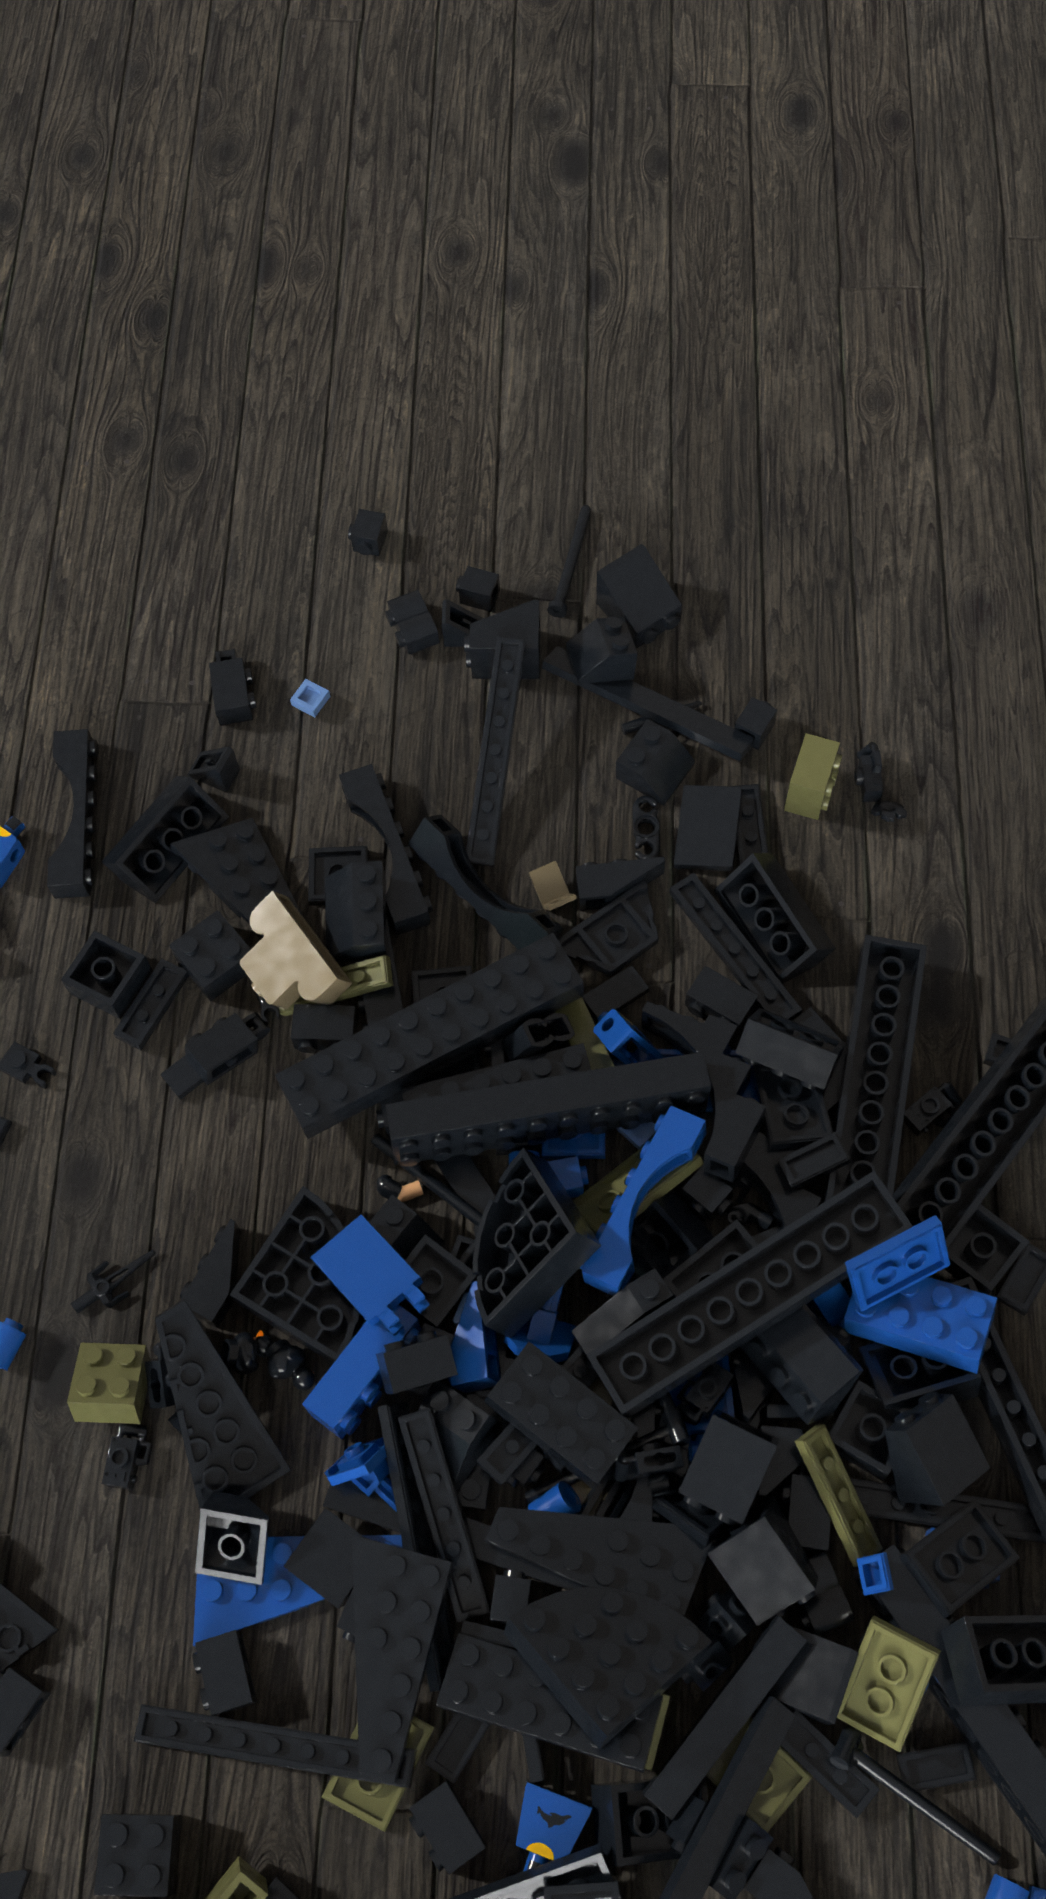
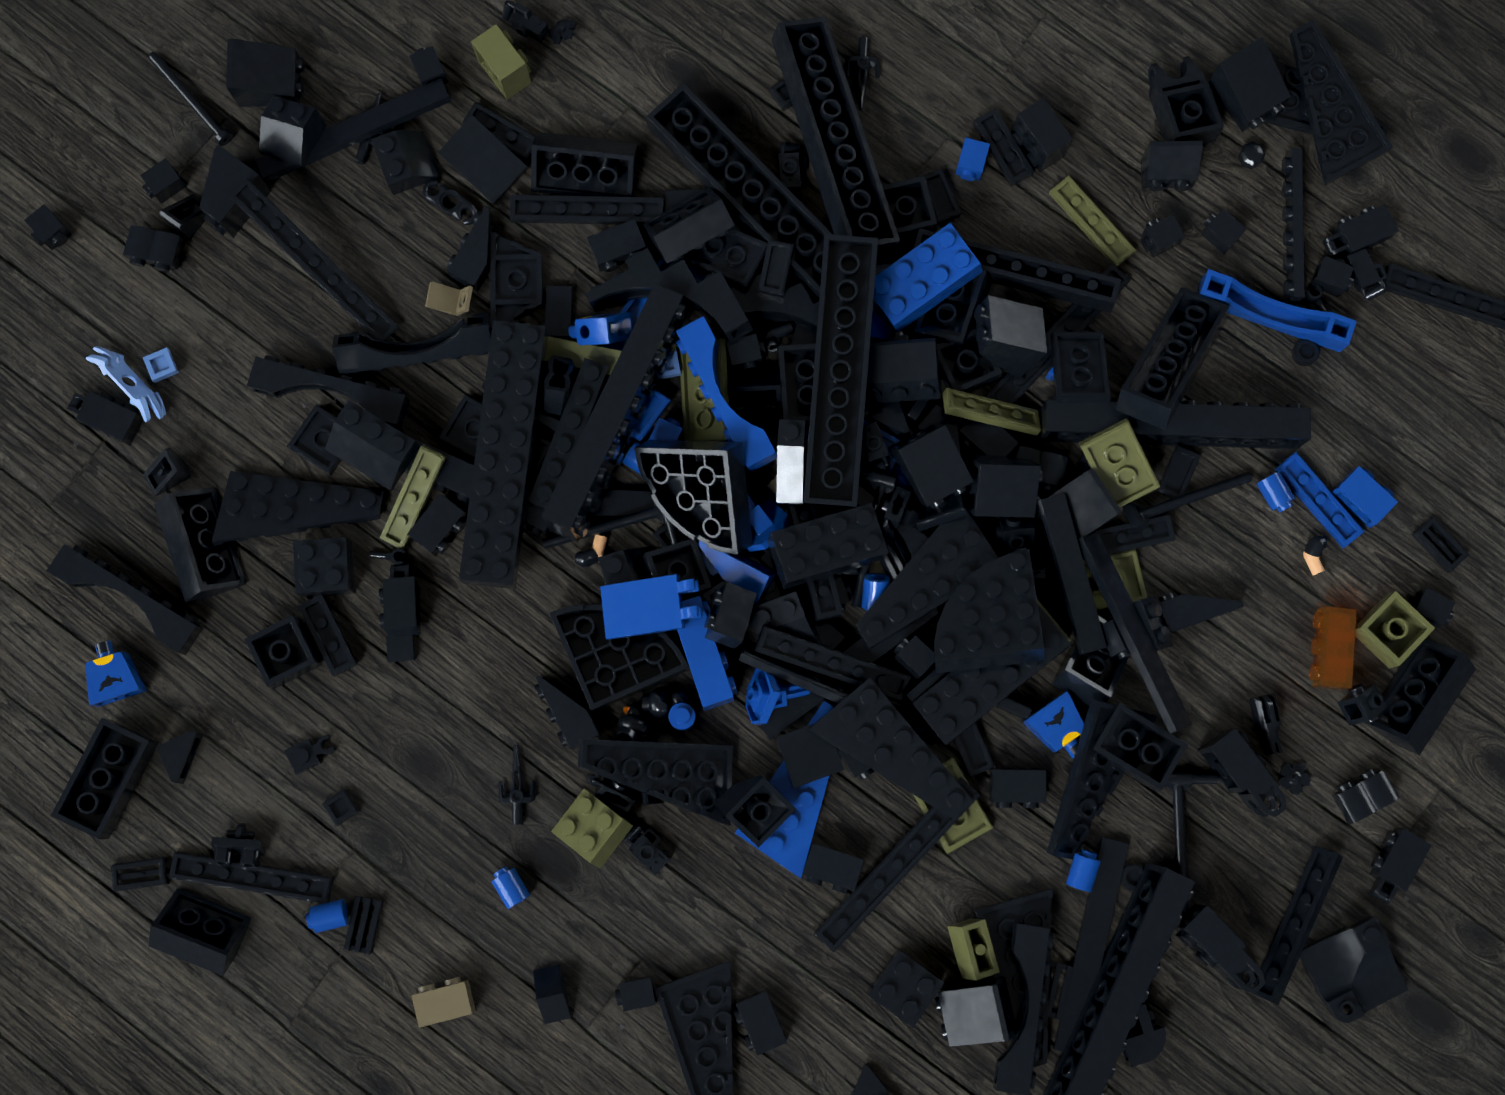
camera: 60 degrees left, 15 degrees up
brick [240,891,353,1009] -> none
blue tile [845,1215,950,1311] -> none
blue slope [857,1552,894,1596] -> none
none -> light blue piece [86,346,166,422]
none -> blue brick [668,703,696,731]

